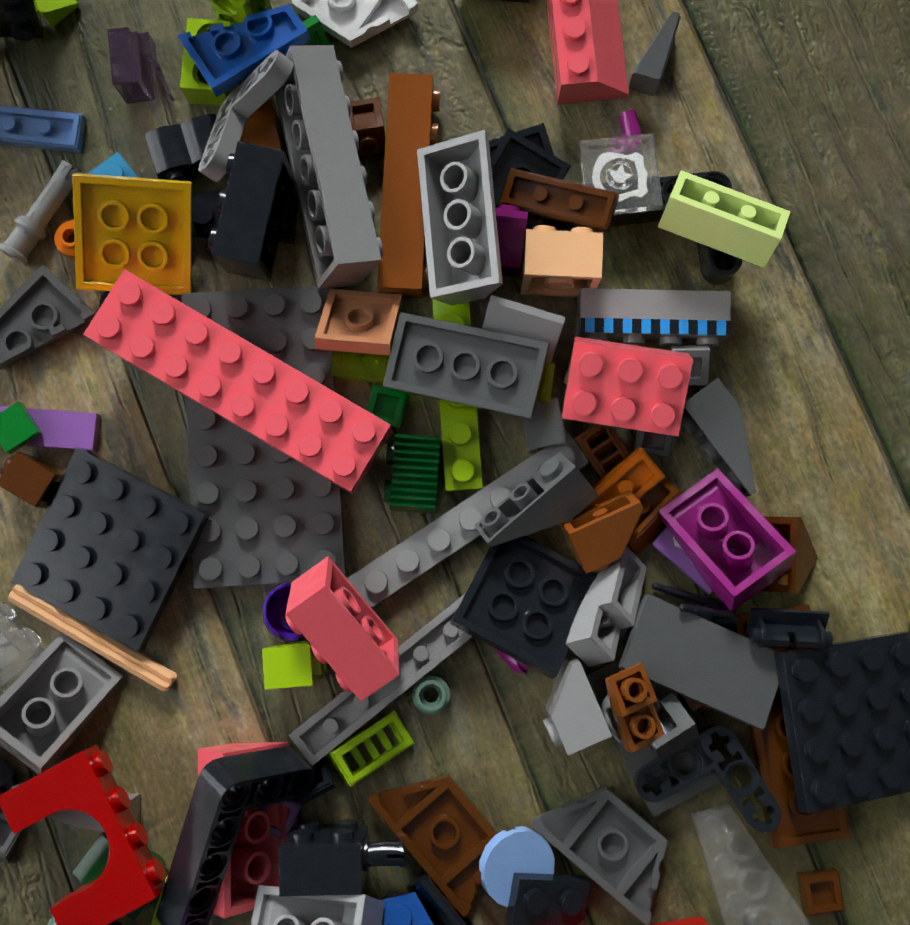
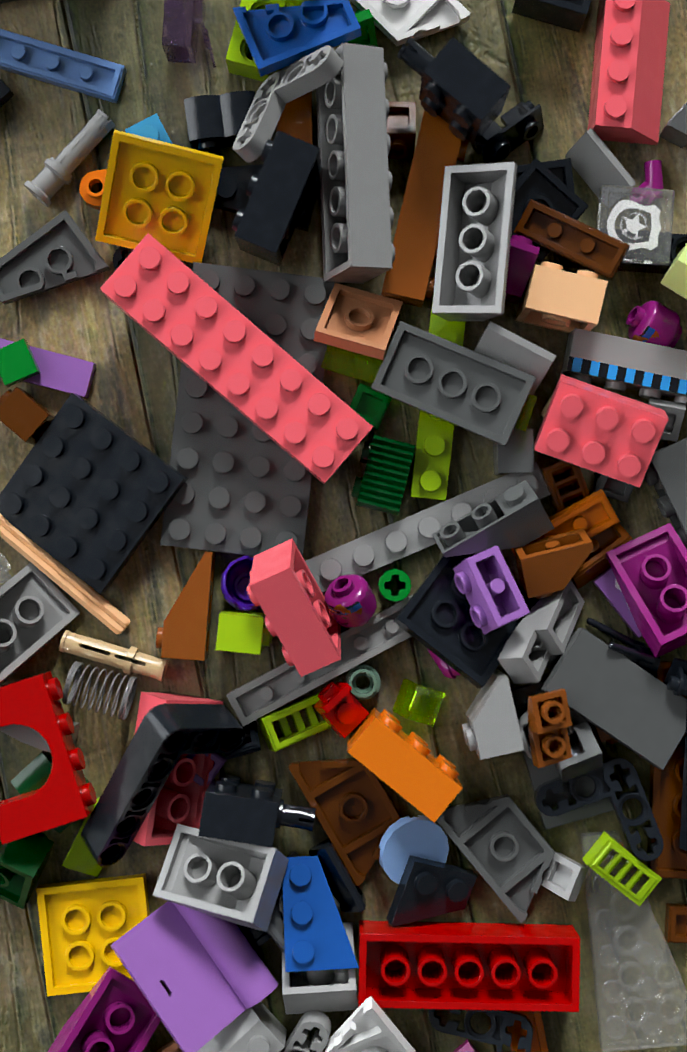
camera: 10 degrees right, 5 degrees up
none -> tan pin [59,630,169,682]
none -> light grey piece [62,661,137,721]
none -> dark orange slope [156,552,216,661]
none -> red bracket [313,682,370,739]
none -> magenta head [325,574,377,627]
none -> orange brick [347,708,462,823]
none -> green bush [378,569,411,602]
none -> clear neon green slope [393,679,445,726]
none -> black brick [397,37,511,145]
none -> medium lavender brick [453,545,530,635]
none -> black hinge [470,101,544,164]
none -> light grey plate [541,852,588,902]
none -> light grey slope [565,128,636,209]
none -> lime slope [582,831,662,907]
none -> magenta head [626,300,682,348]

